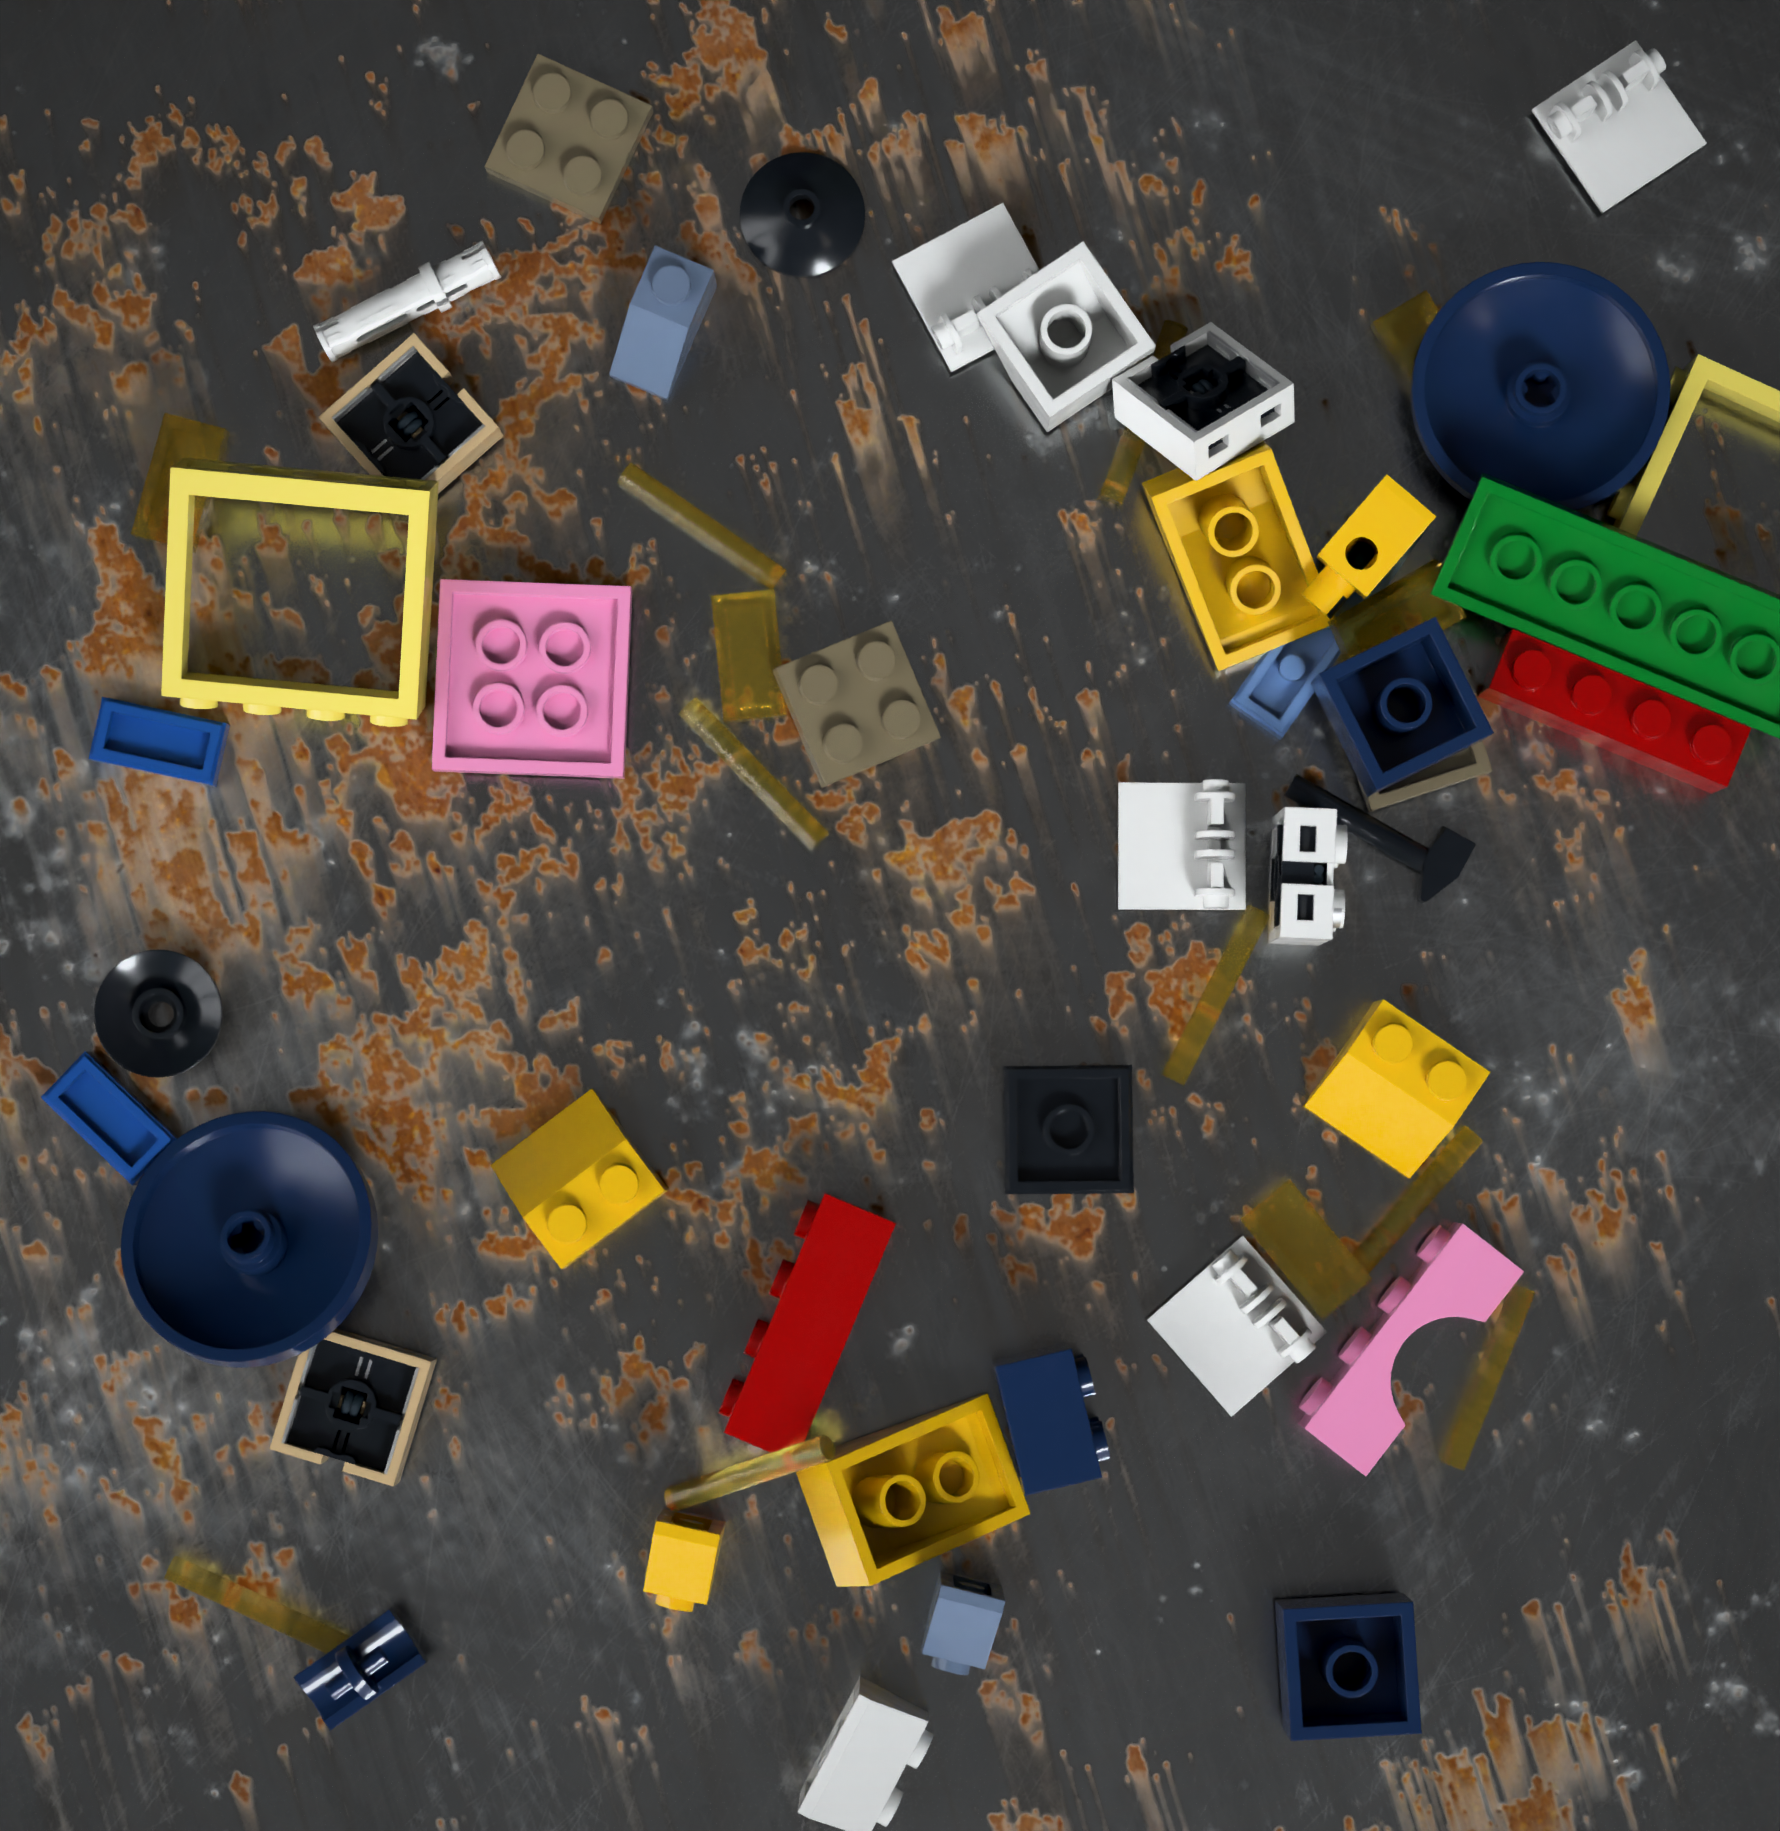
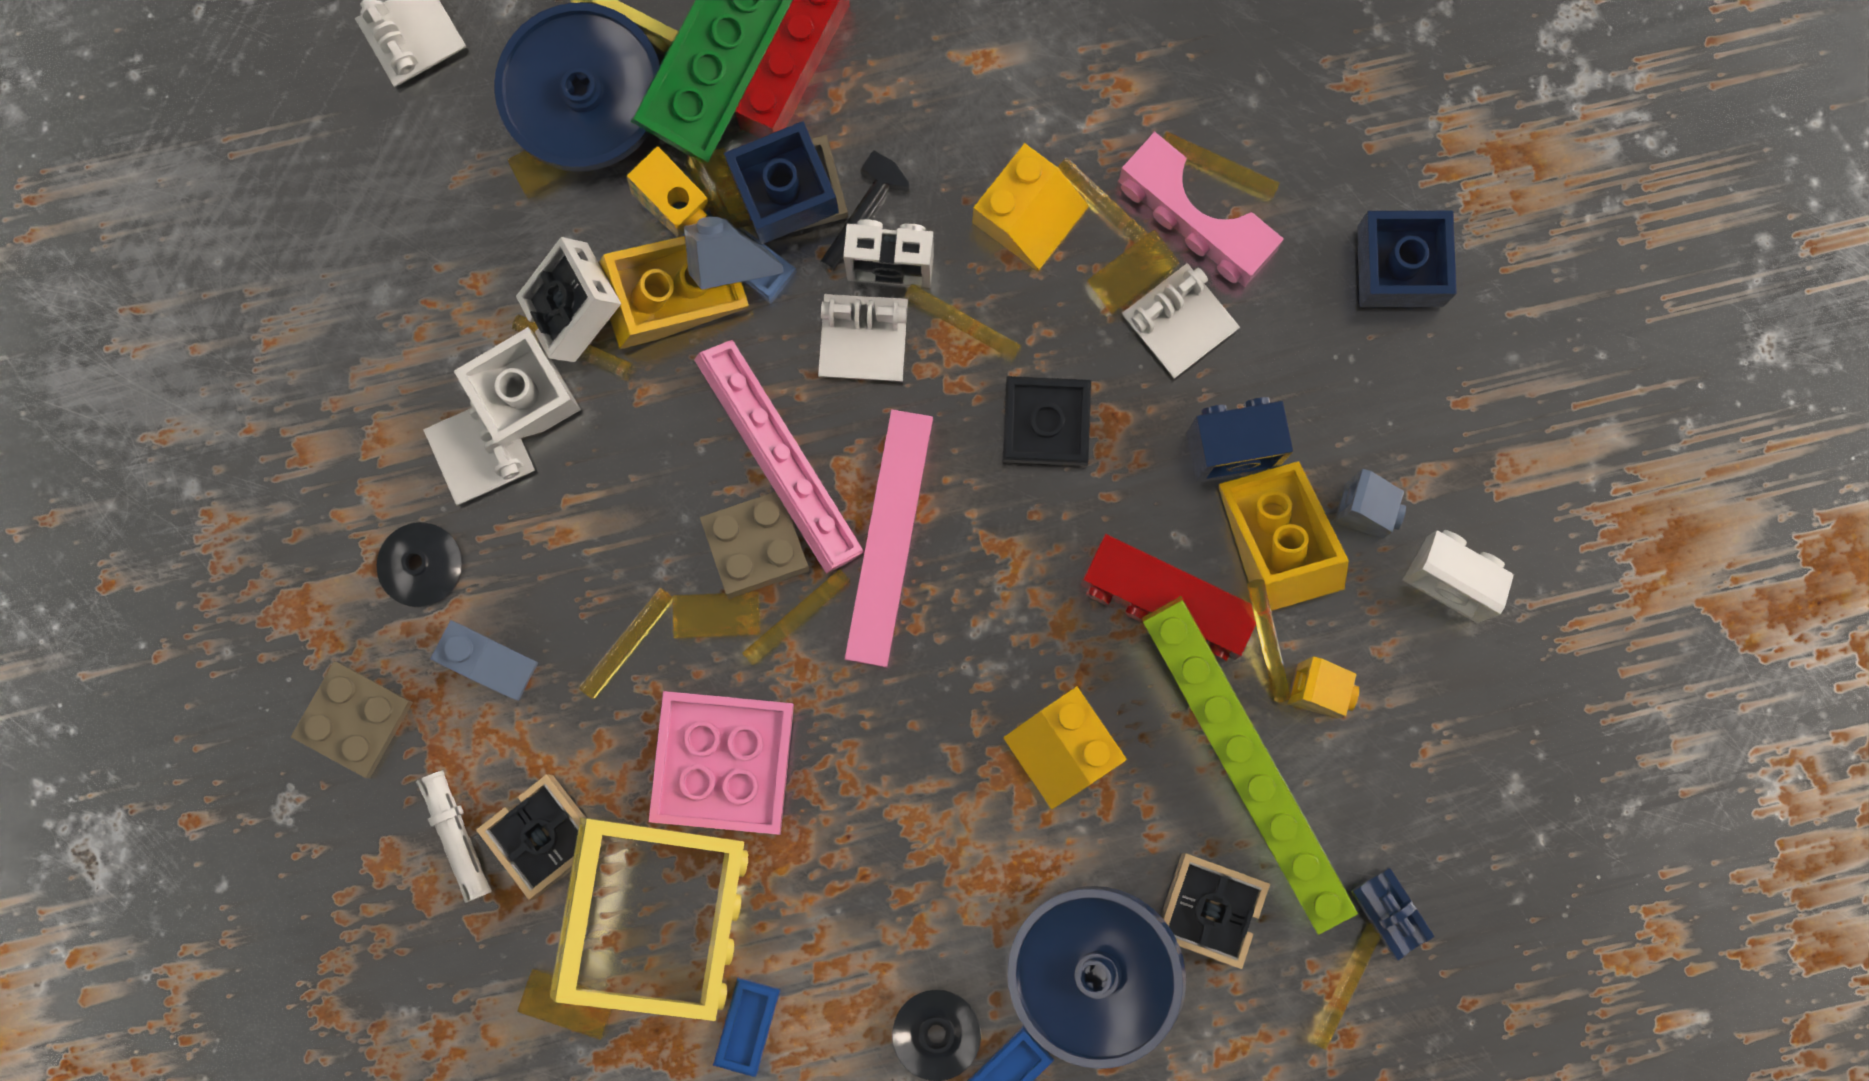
camera: 85 degrees left, 5 degrees down
none -> sand blue slope [684,217,783,290]
none -> bright pink tile [694,340,864,574]
none -> bright pink tile [845,409,933,668]
none -> lime brick [1142,596,1358,935]

